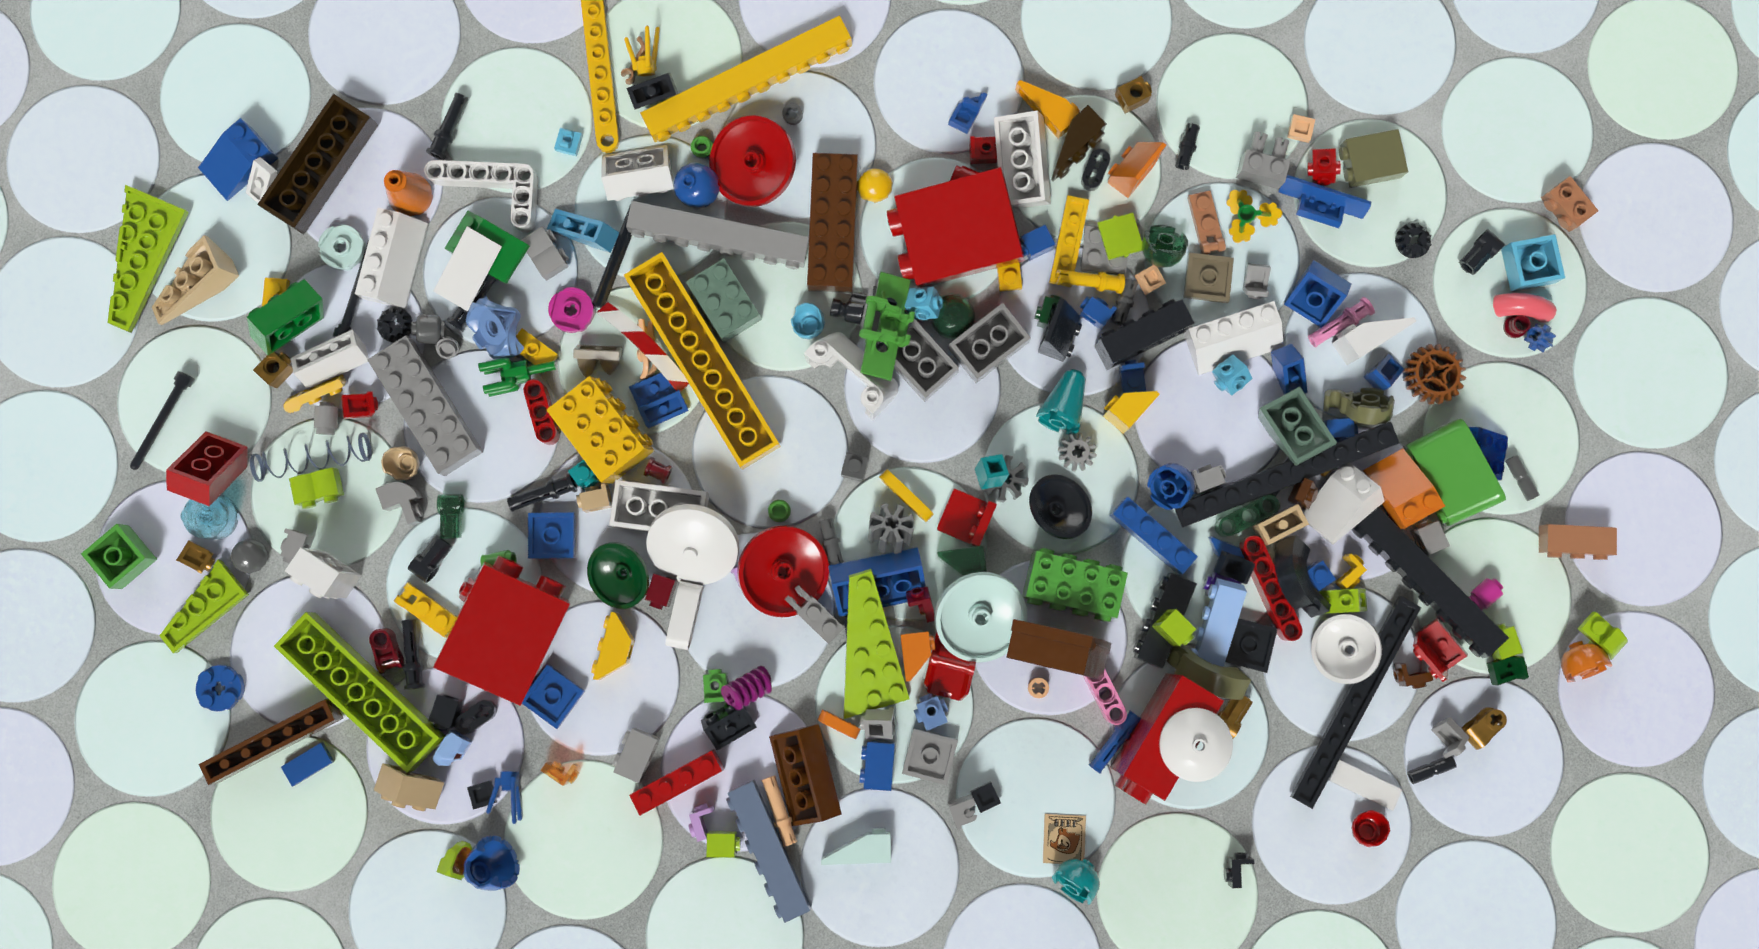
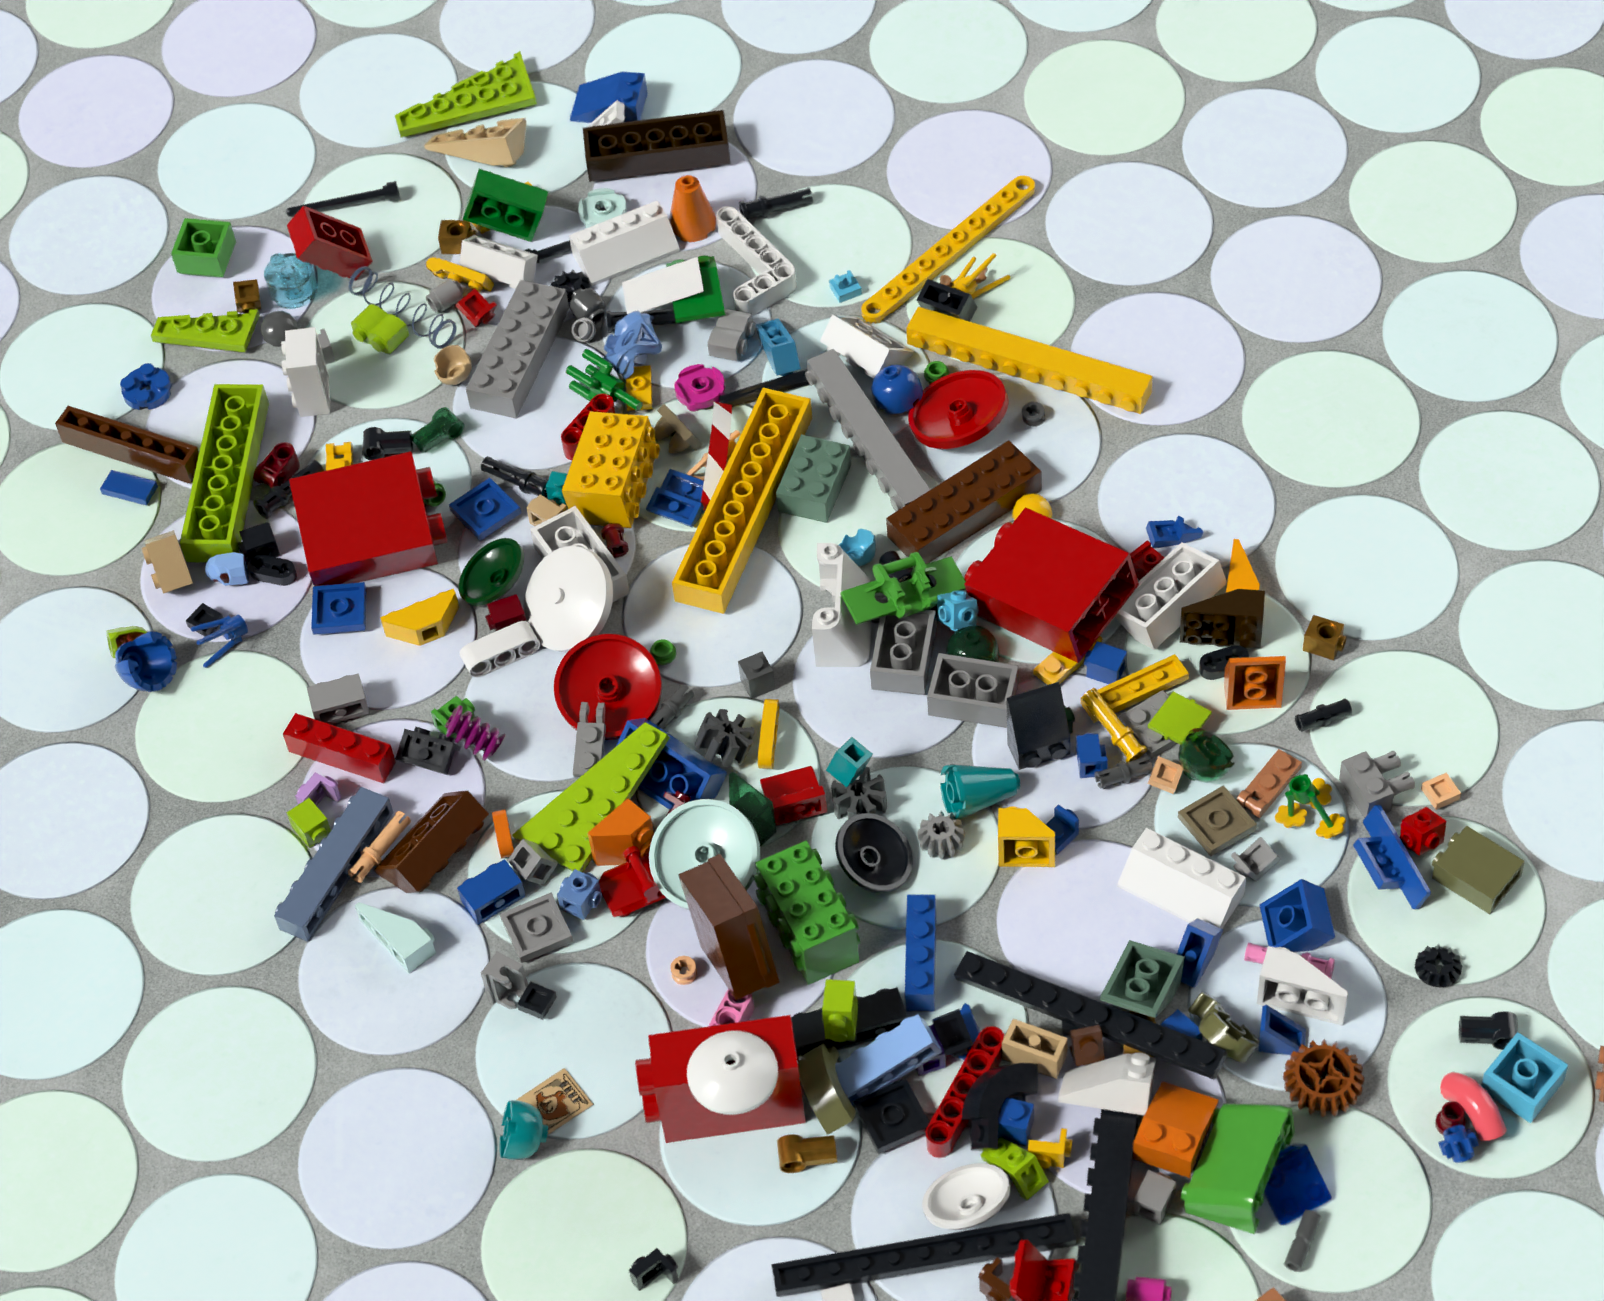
camera: 55 degrees right, 30 degrees down
light grey brick [375,482,424,526] -> none
clear orange bracket [540,761,580,786] -> none
black brick [1095,299,1195,370] -> none
blue cylinder [1147,463,1195,510] -> none
light grey brick [1191,464,1226,494] -> none
medium azure brick [1212,354,1253,396] -> none
clear green beam [1215,495,1280,538] -> none

